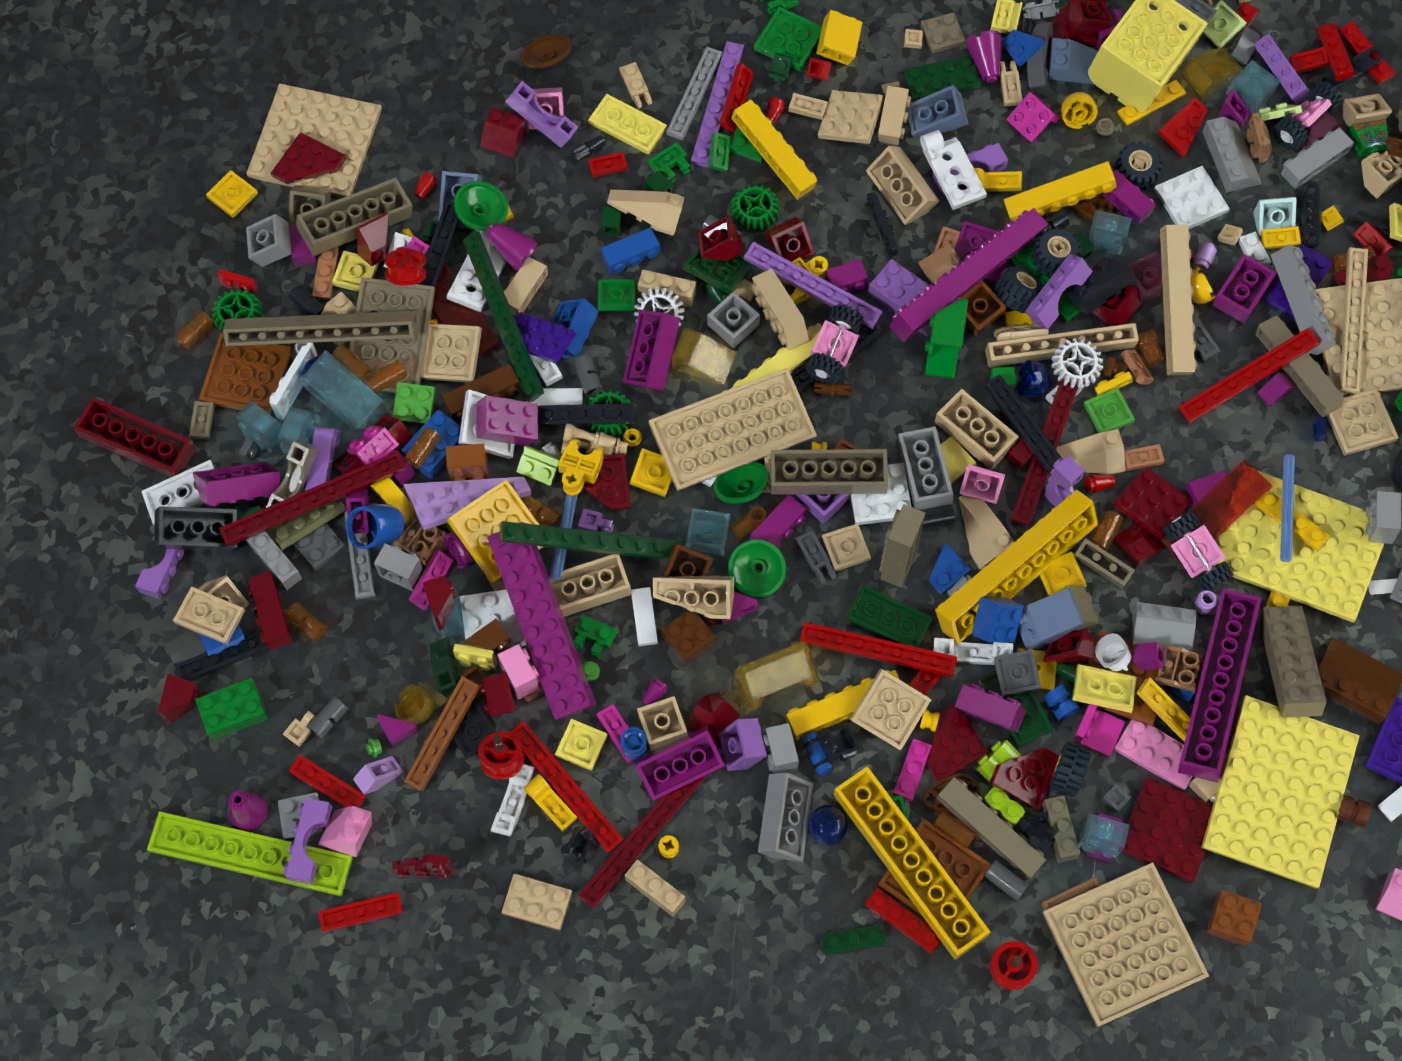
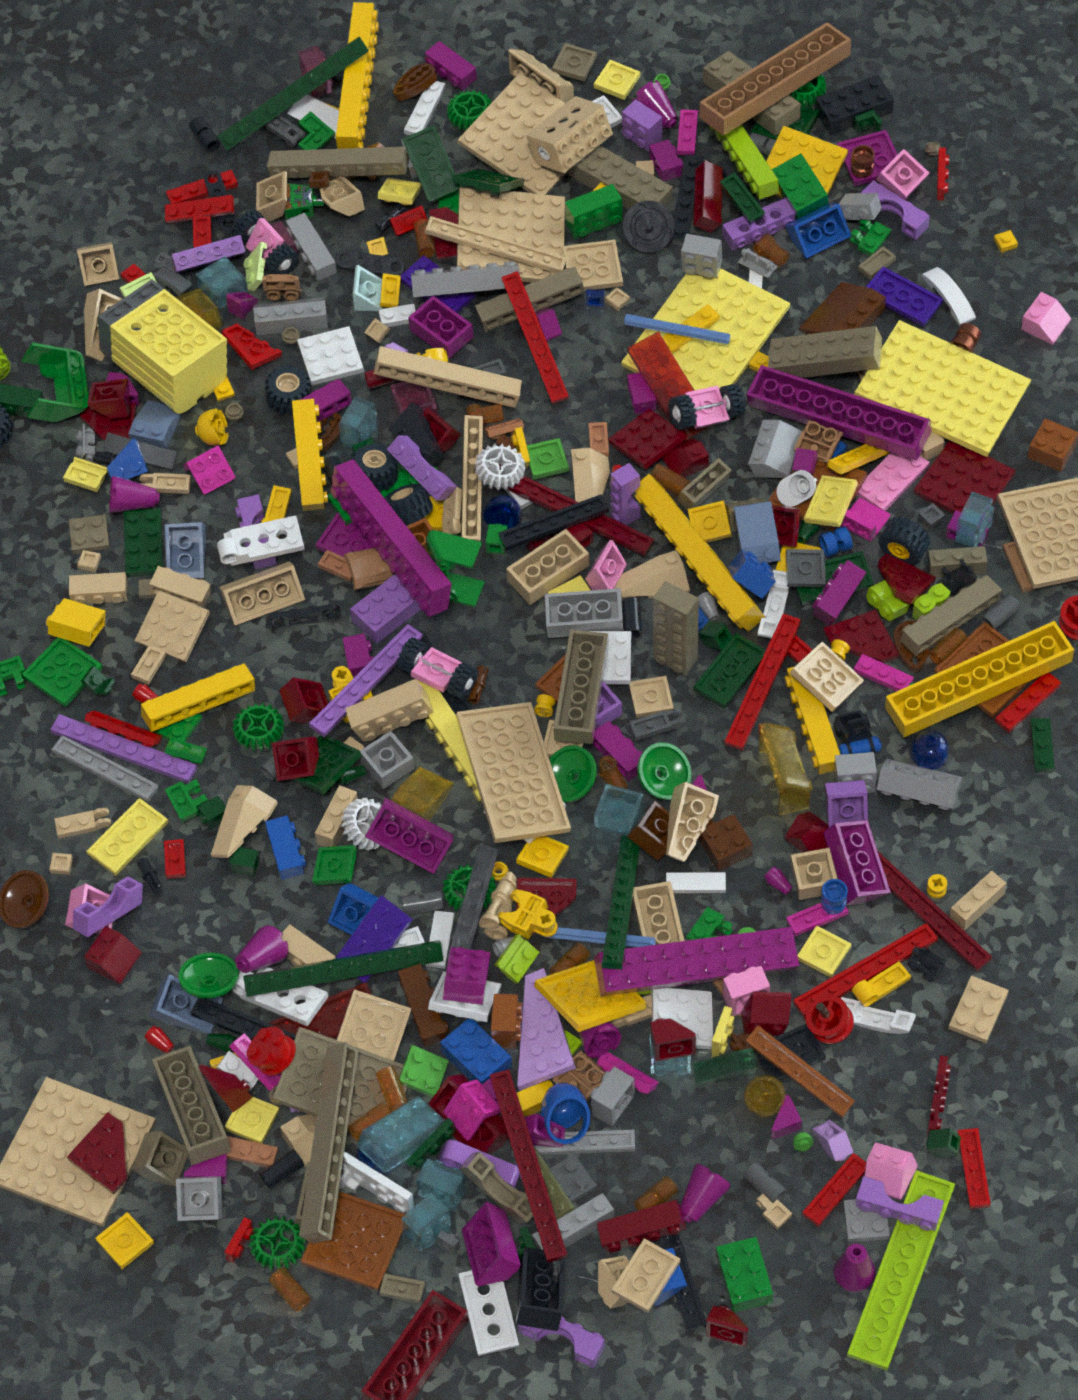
camera: 80 degrees left, 10 degrees down
clear orange pin [404,427,441,469] -> none
reddish brown slope [464,618,512,652] -> none
medium lavender plate [578,509,614,533] -> none
red slope [806,58,832,80] -> none
lavender brick [1194,590,1217,615] -> none
none -> tan tile [49,853,73,875]
none -> tan brick [69,572,128,604]
none -> dark tan plate [282,327,300,344]
none -> dark green plate [405,1118,456,1173]
none -> tan tile [605,287,630,311]
none -> magenta cone [680,1164,730,1224]
none -> dark green brick [698,620,733,650]
none -> dark green brick [926,1128,961,1158]

